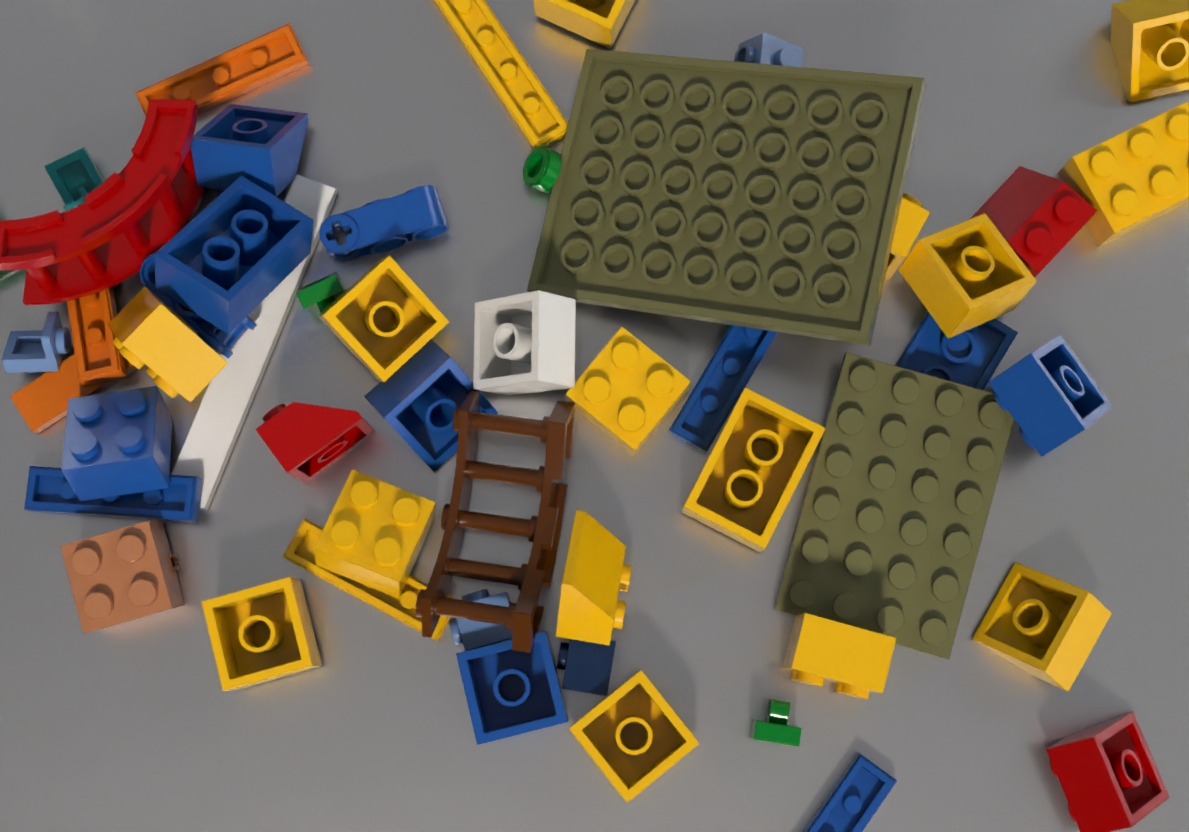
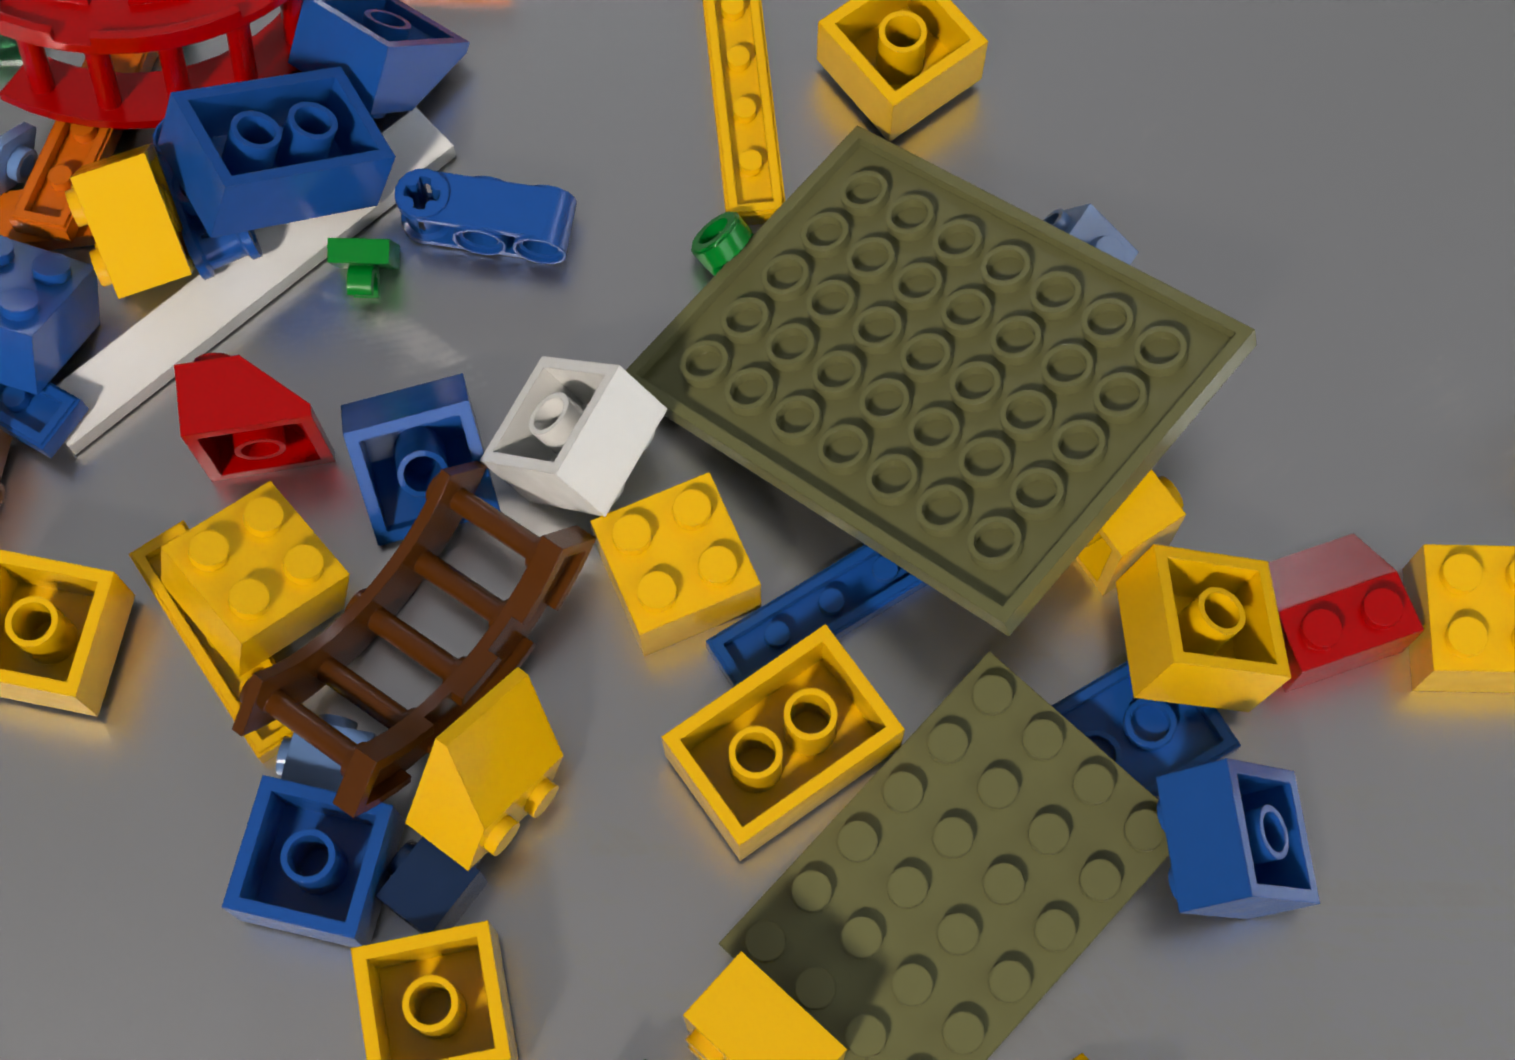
camera: 25 degrees right, 10 degrees down
yellow brick [318,255,449,382] -> none

